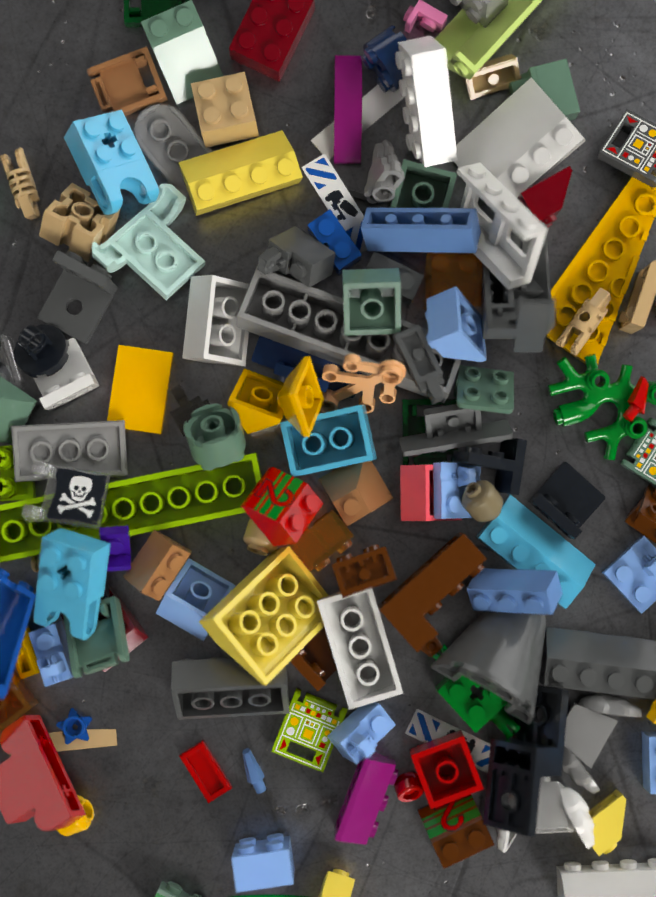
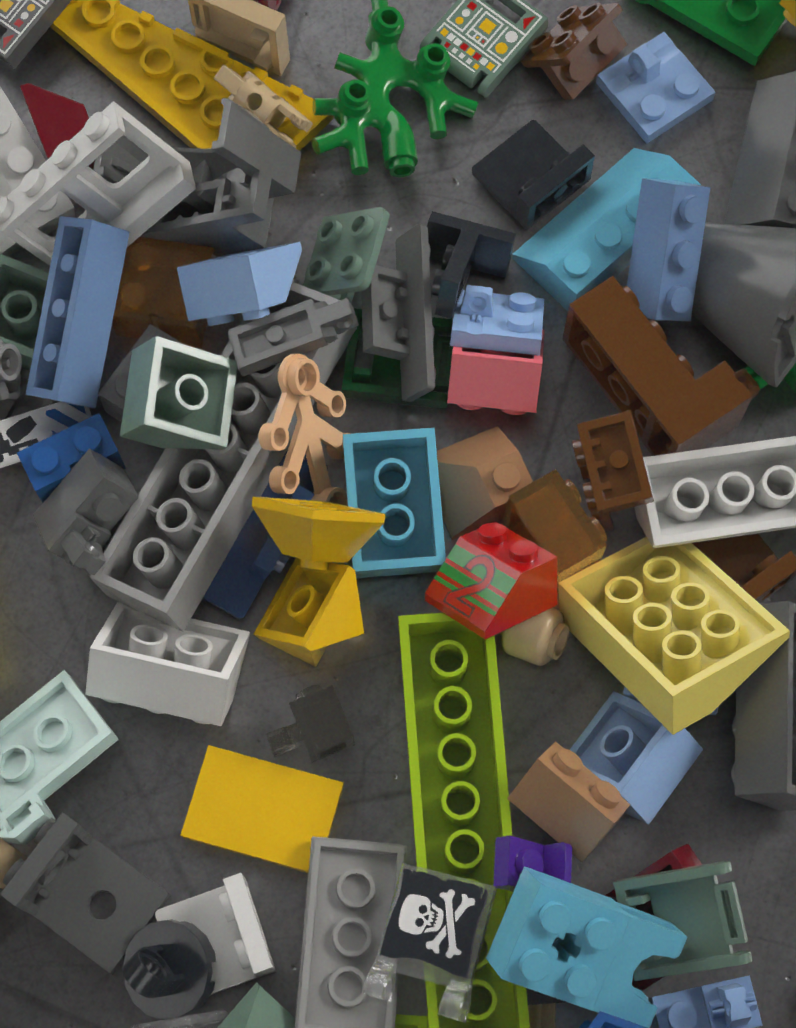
camera: 80 degrees left, 15 degrees down
sand green brick [184,403,246,471] -> none
dark tan head [461,480,503,522] -> none
red bar [623,376,649,422] -> none

